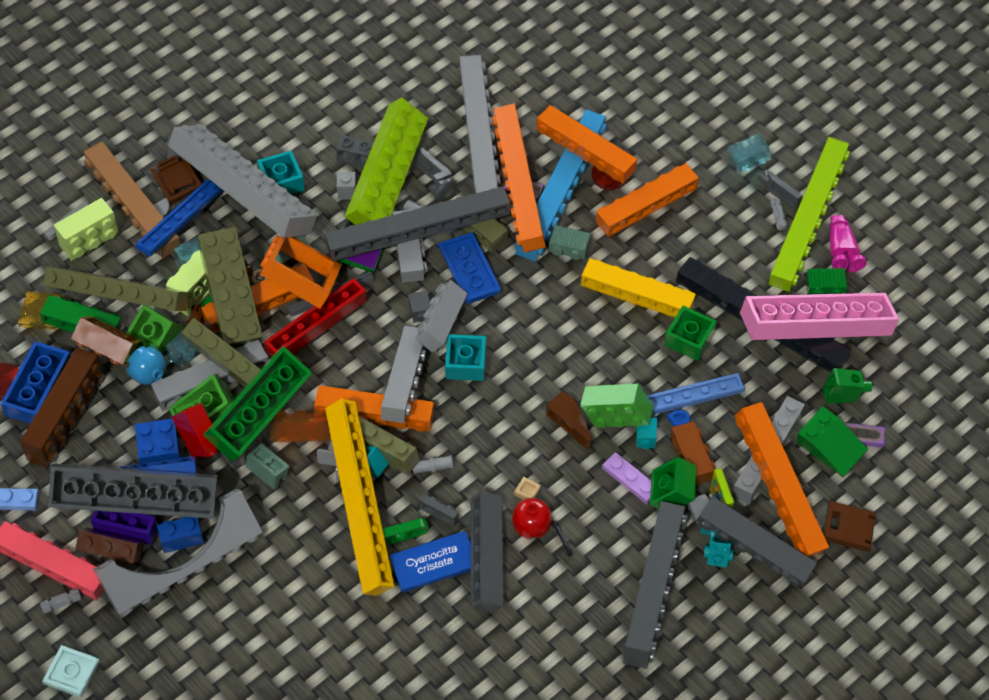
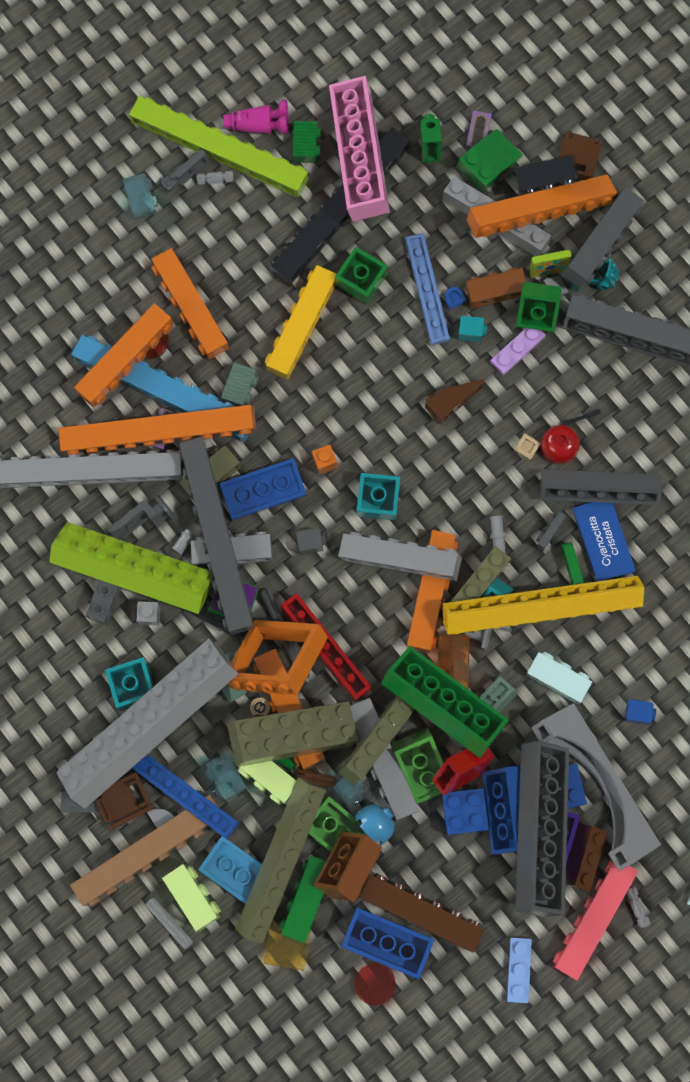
camera: 80 degrees left, 20 degrees up
light grey brick [415,279,467,353] -> none
bright green brick [580,384,654,428] -> none
none -> dark azure plate [198,836,262,904]
none -> orange brick [312,445,338,475]
none -> black brick [515,154,579,194]
none -> light aqua brick [526,652,592,705]
none -> blue brick [624,699,656,725]

